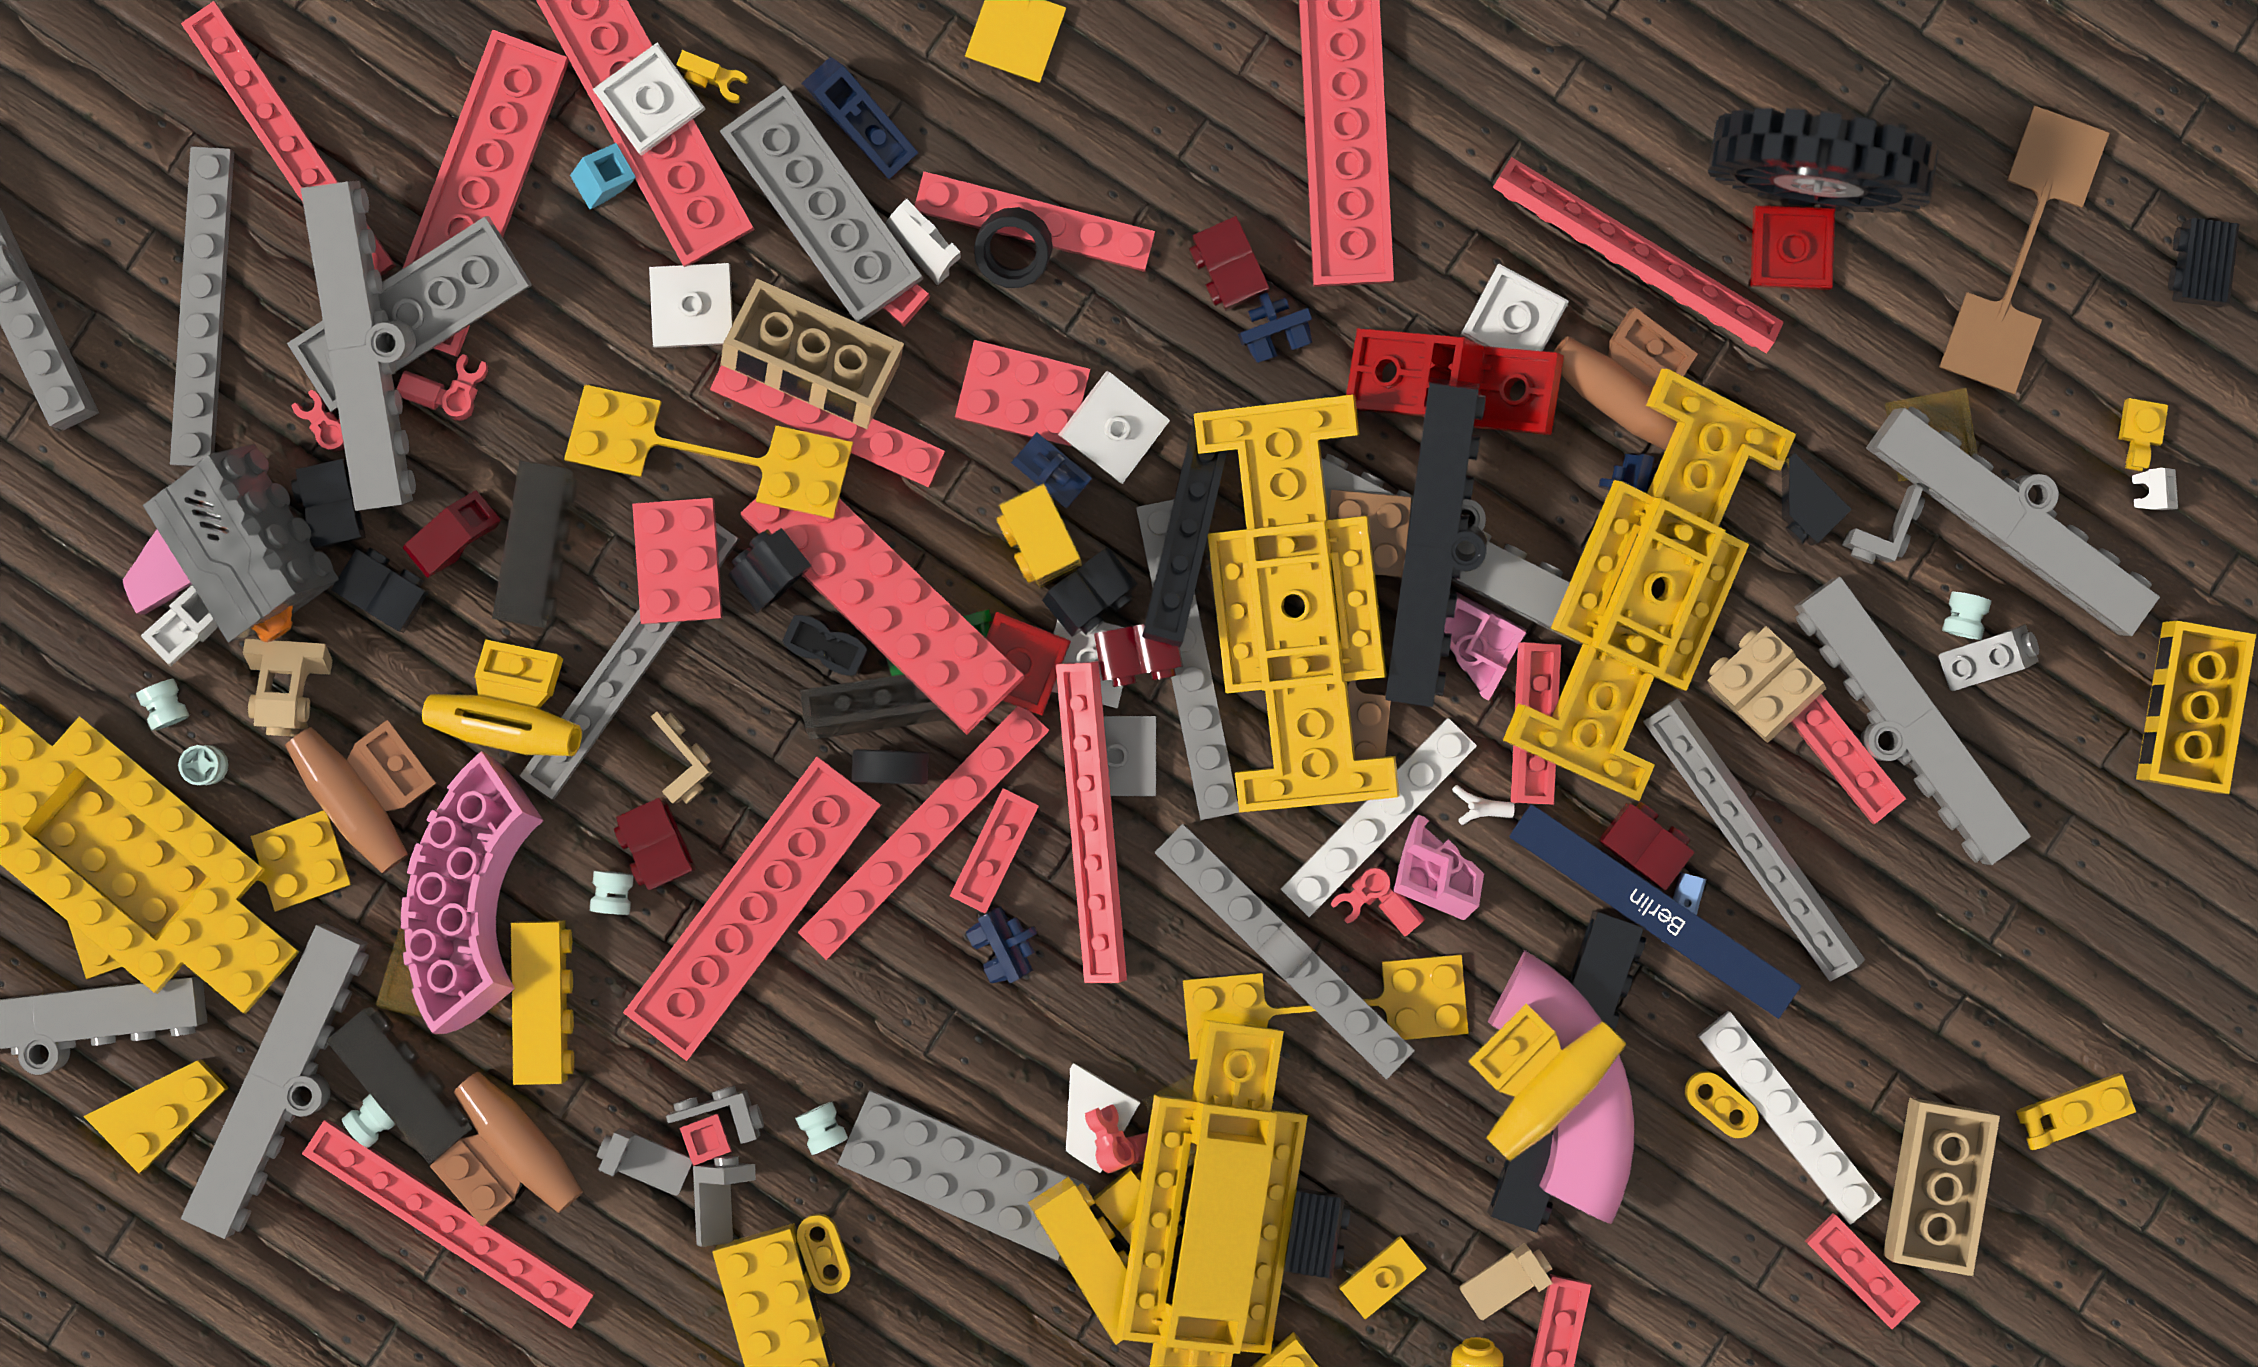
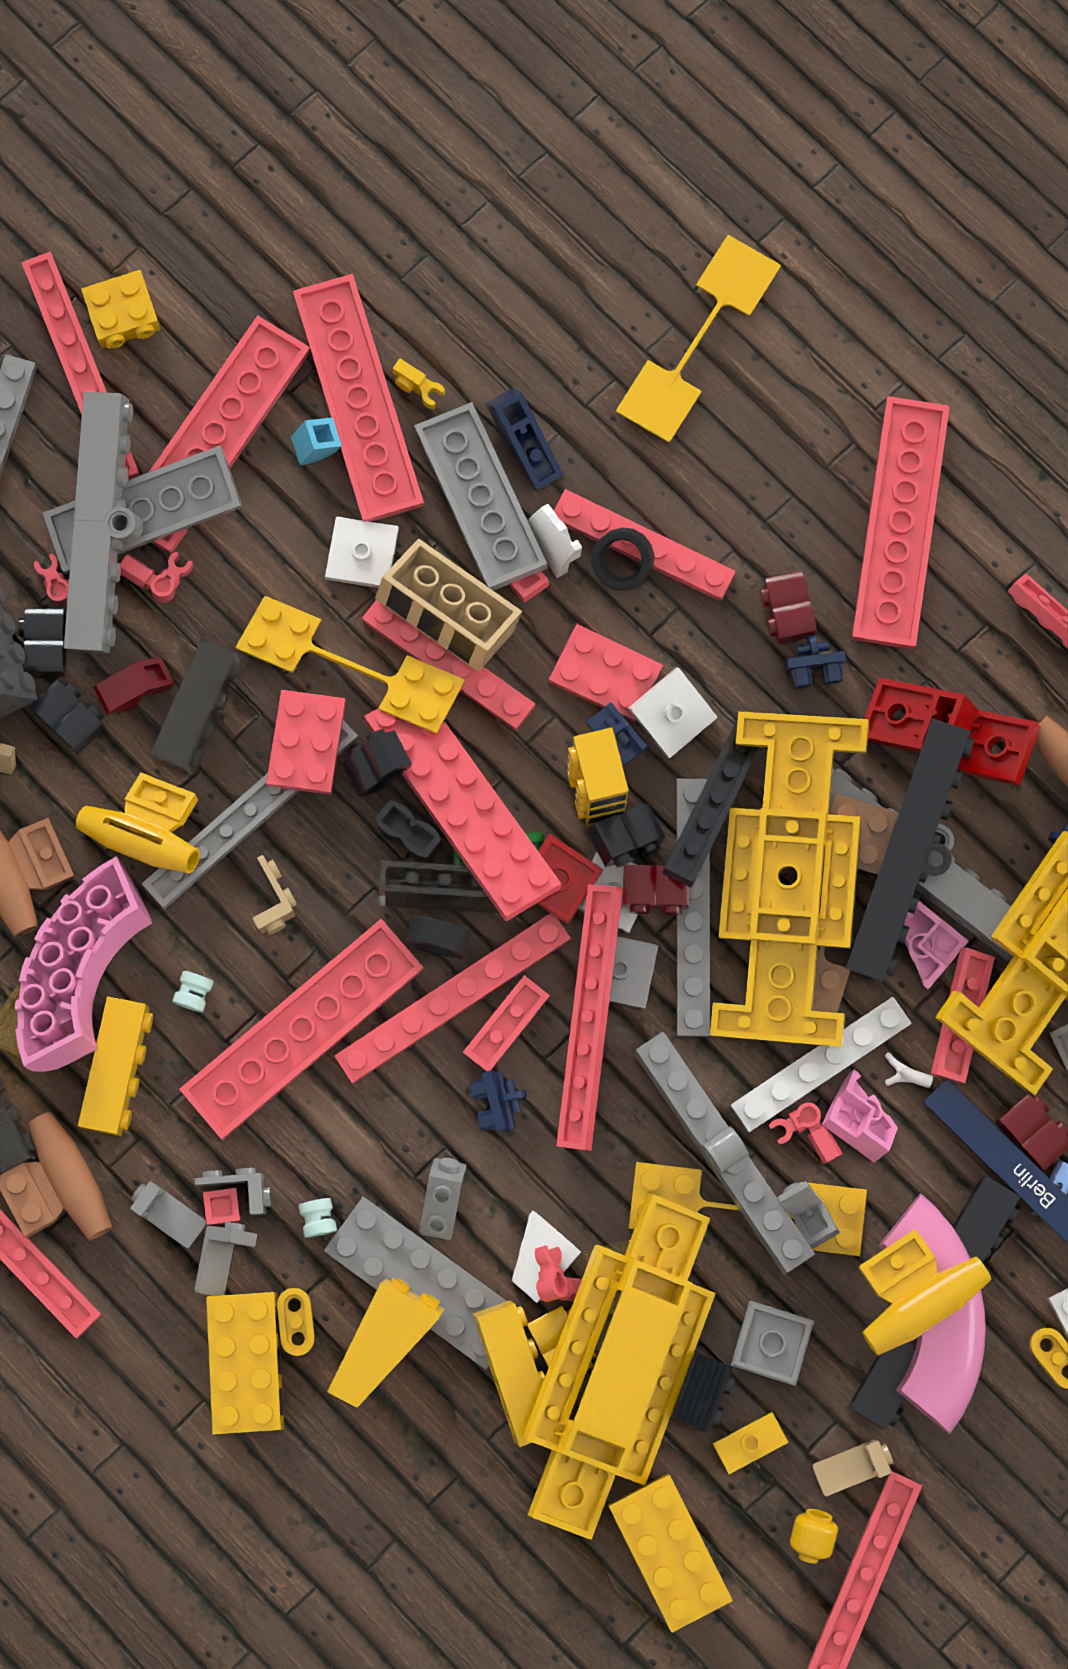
camera: 10 degrees right, 10 degrees down
white tile [593,42,706,156] -> none
dark red brick [614,797,697,890] -> none
white plate [1460,264,1569,351] -> none
none -> yellow plate [81,270,161,349]
none -> yellow slope [327,1277,446,1407]
none -> light grey bracket [419,1158,467,1240]
none -> light grey plate [730,1301,814,1386]
none -> light grey bracket [777,1181,840,1249]

